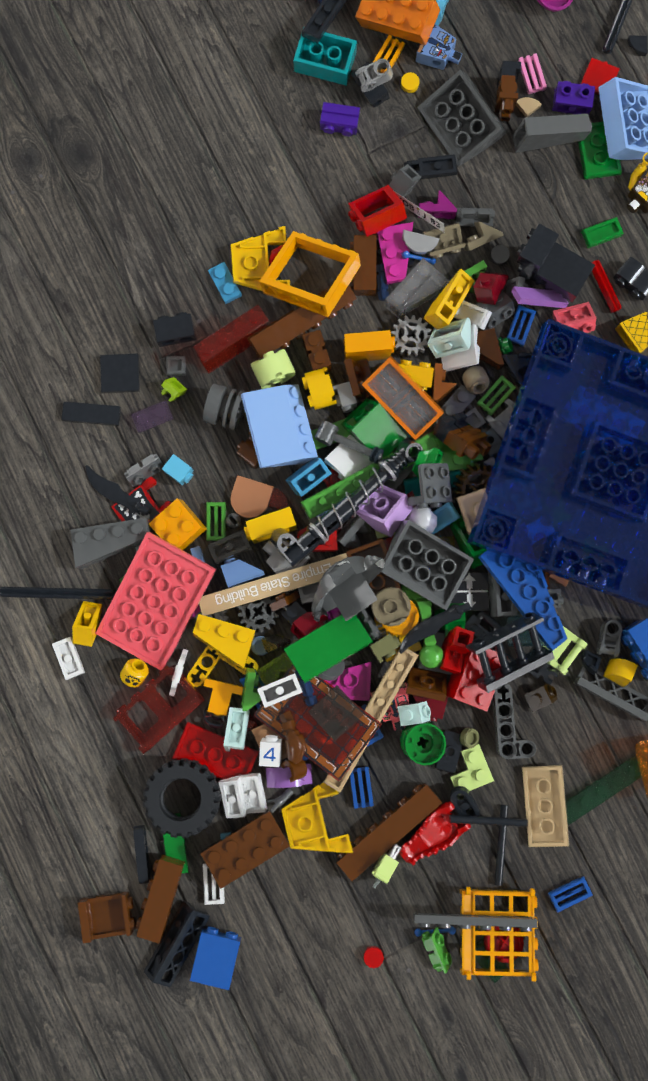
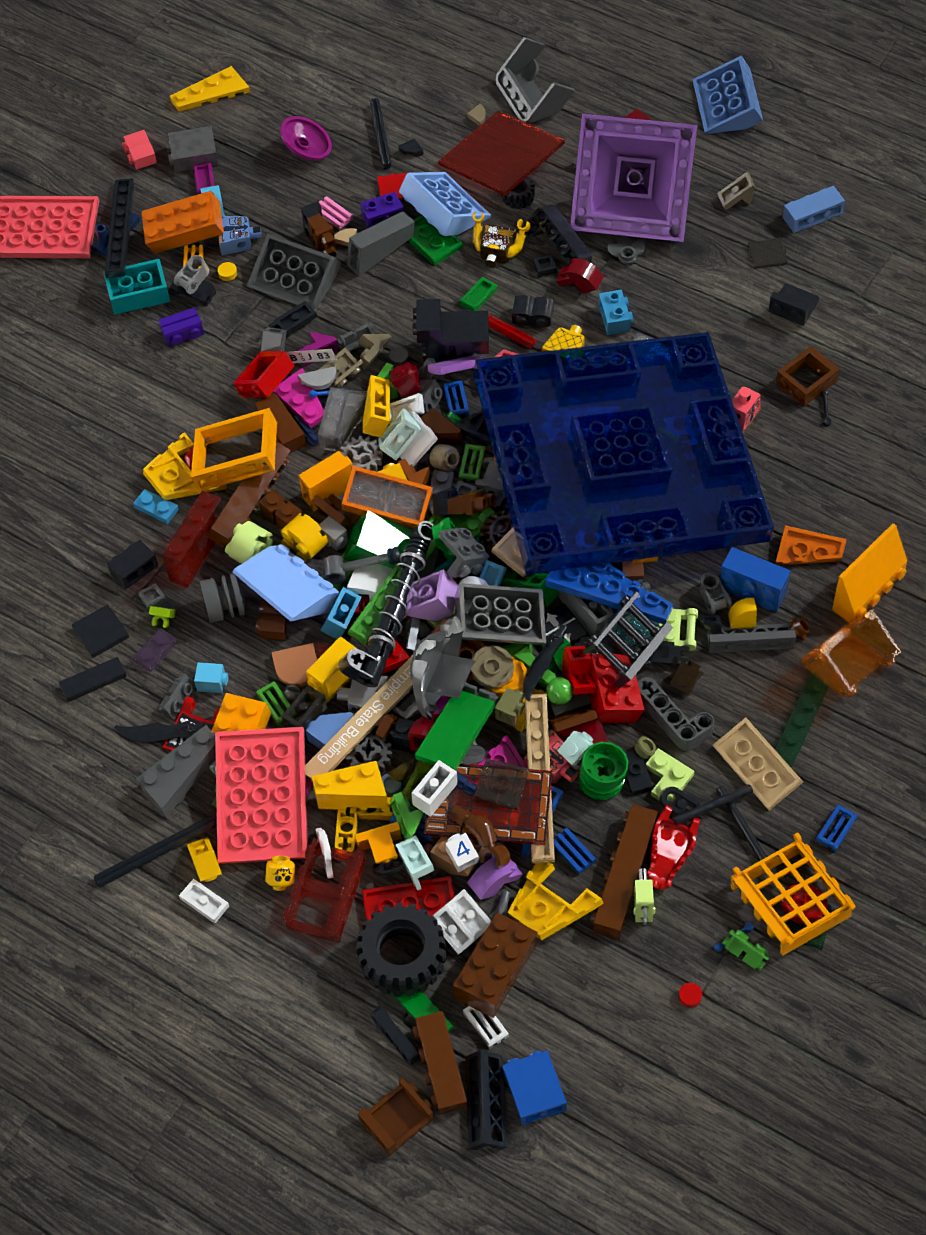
camera: 30 degrees left, 25 degrees down
dark grey plate [413,913,538,931] -> none

